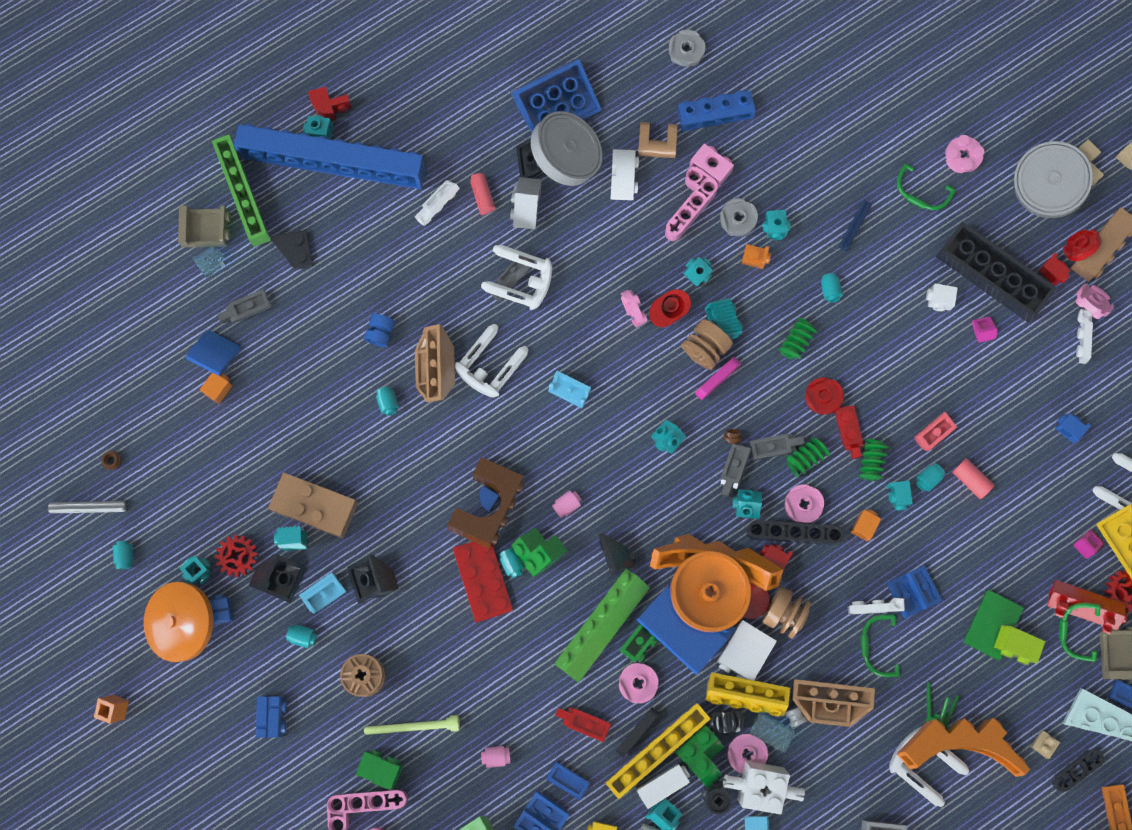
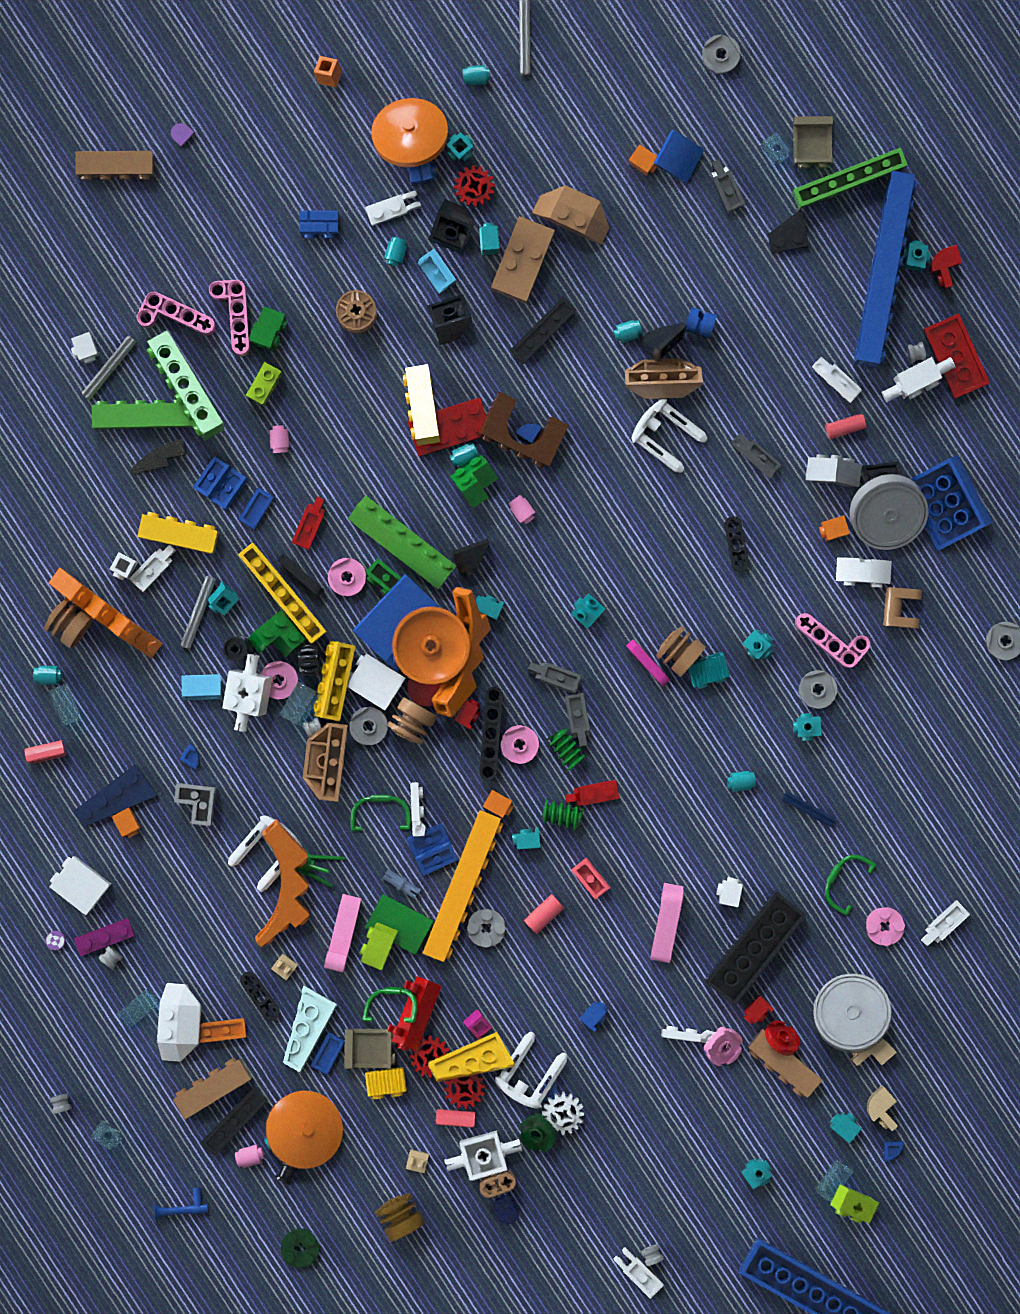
camera: 90 degrees right, 10 degrees up
reddish brown plate [101,451,121,470] -> none
yellowish green piece [364,715,460,735] -> none
white piece [481,245,552,310] -> none
medium azure hinge [548,371,591,408] -> none
bright pink plate [621,290,647,328] -> none
white brick [636,764,690,809] -> none
red piece [649,289,691,327] -> none
blue brick [677,90,756,132] -> none
bright pink brick [689,144,734,188] -> none
reddish brown plate [723,429,743,444] -> none
teal brick [732,489,762,519] -> none
orange bracket [741,244,771,269] -> none
green piece [778,318,817,360] -> none
red tile [805,377,844,415] -> none
teal brick [916,463,945,491] -> none
dark pink slope [972,316,997,342] -> none
none -> lime brick [246,362,283,407]
none -> bright pink beam [324,894,362,972]
none -> light grey plate [350,707,388,745]
none -> white hinge [365,191,421,226]
none -> sand blue pin [382,868,421,899]
none -> brick [403,364,440,446]
none -> light orange brick [423,810,503,962]
none -> light grey plate [467,909,506,948]
none -> teal brick [476,595,504,621]
none -> black plate [510,296,577,364]
none -> medium nougat wedge [532,185,609,245]
none -> black slope [642,323,687,363]
none -> bright pink beam [651,883,683,963]
none -> light grey plate [702,35,740,74]
none -> black beam [724,516,749,572]
none -> orange brick [819,516,850,541]
none -> white brick [882,357,956,402]
none -> light grey wheel [907,342,926,364]
none -> white hinge [921,900,970,946]
none -> red plate [923,313,990,399]

